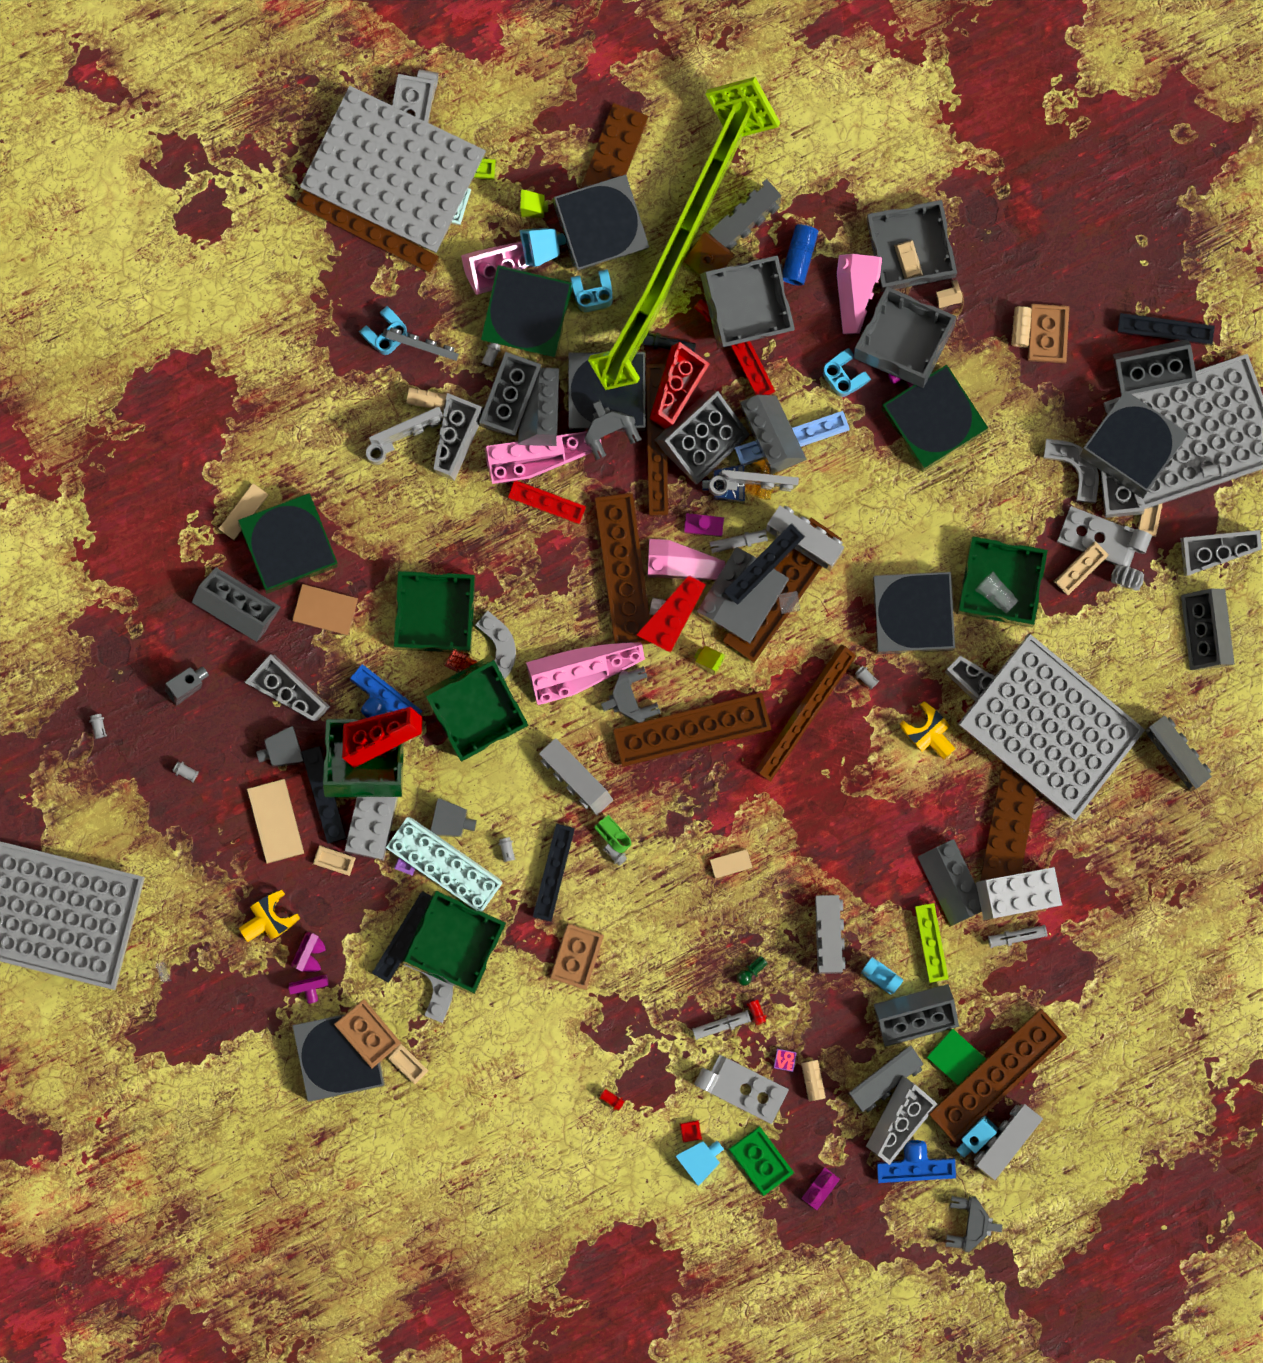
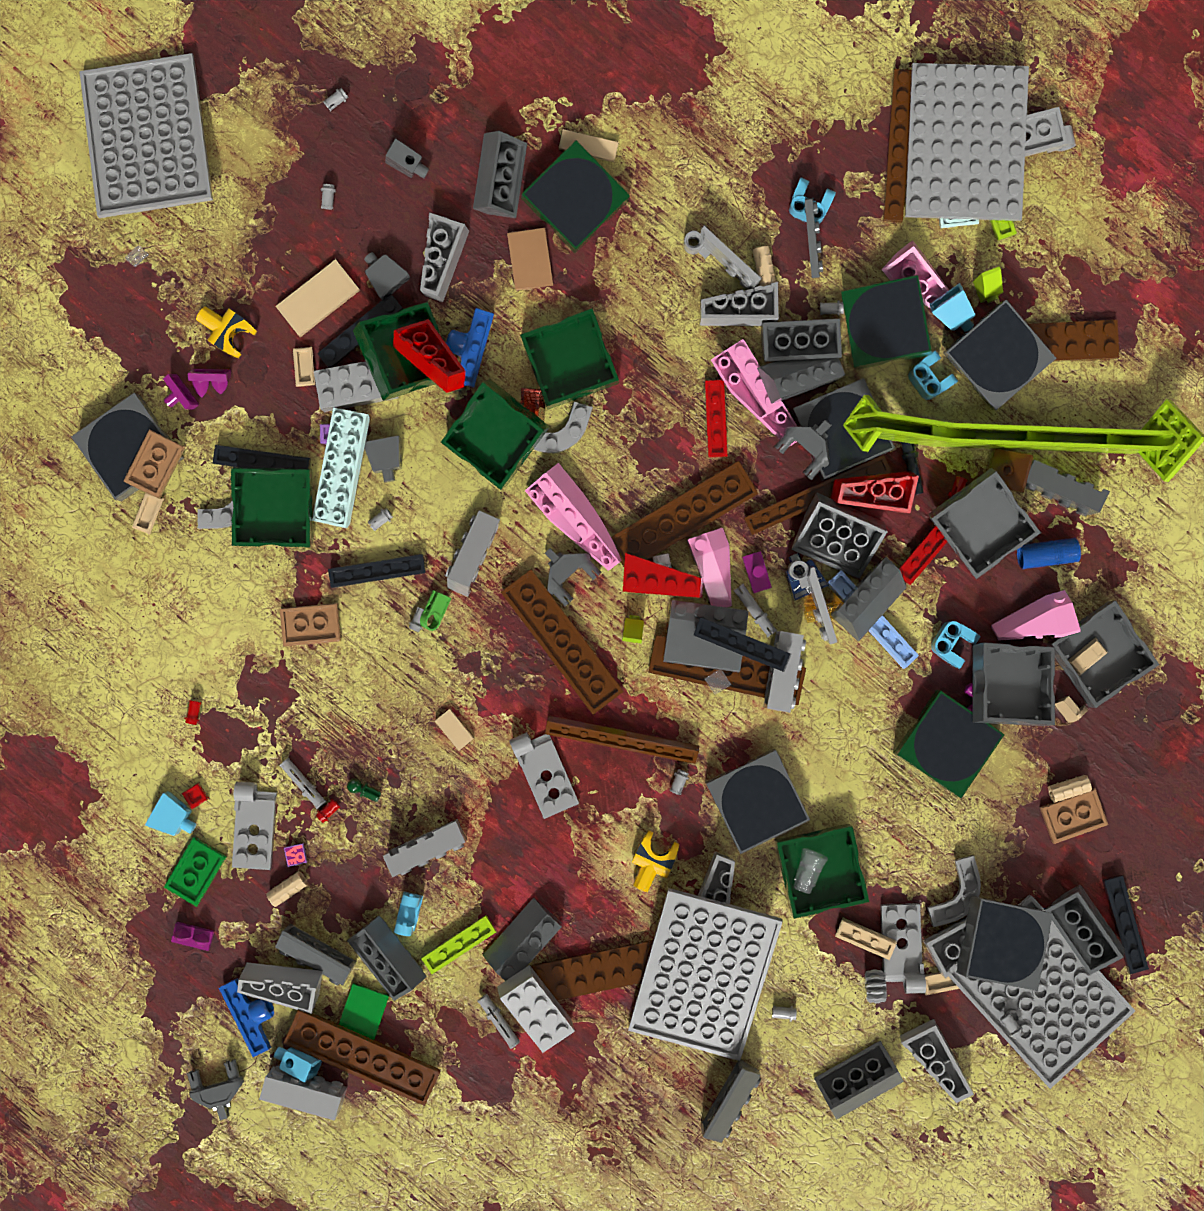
camera: 70 degrees right, 5 degrees up
none -> light grey hinge [509,732,579,819]
none -> light grey pin [772,1006,797,1022]

